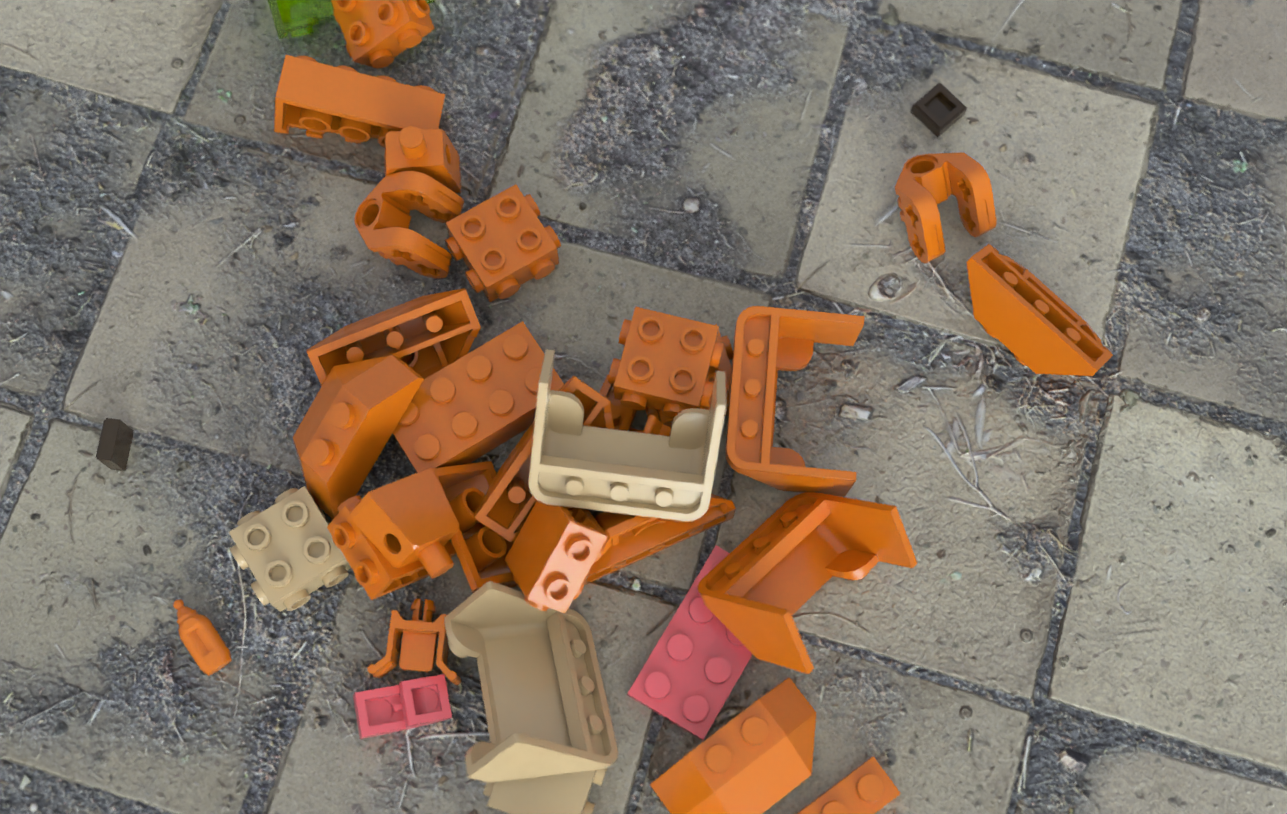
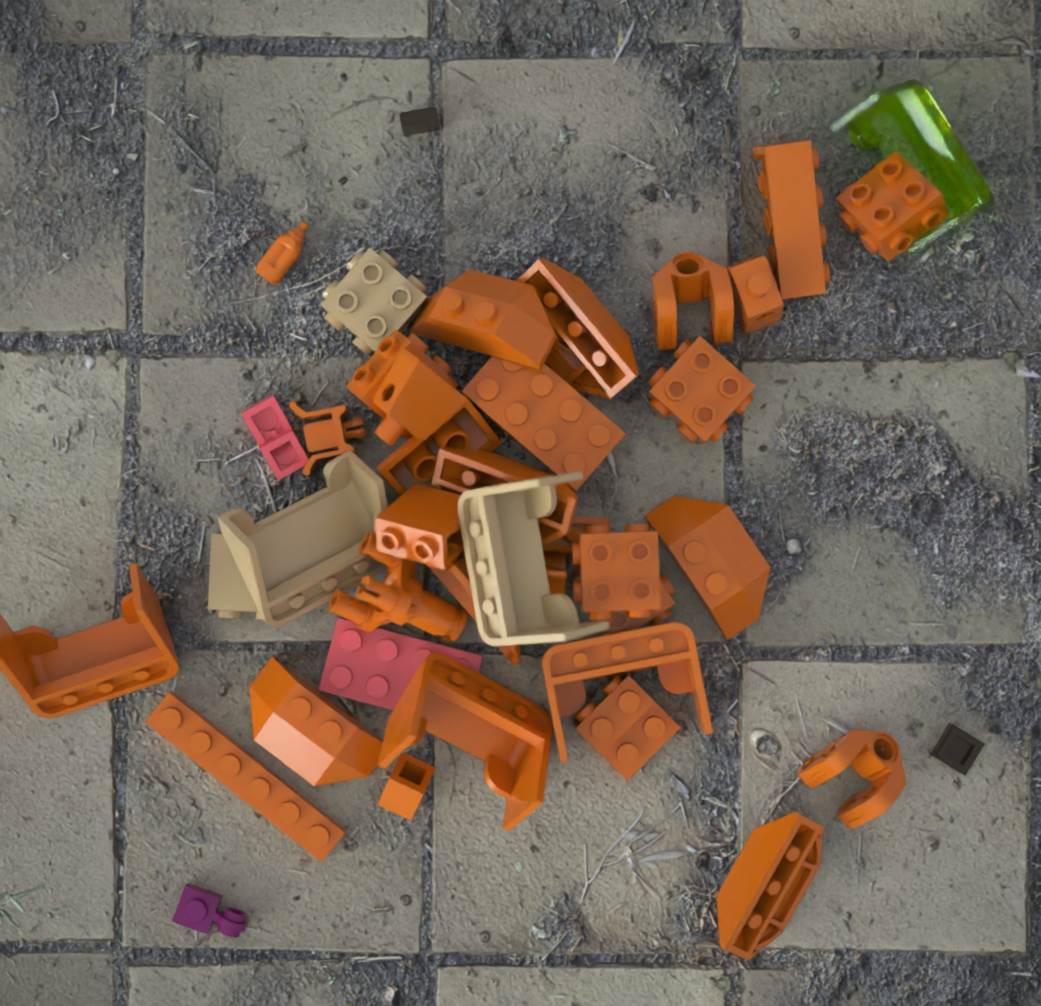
camera: 75 degrees right, 15 degrees up
none -> orange wheel [328,531,468,643]
none -> orange brick [377,752,436,821]
none -> orange plate [574,674,681,781]
none -> orange wedge [644,495,771,640]

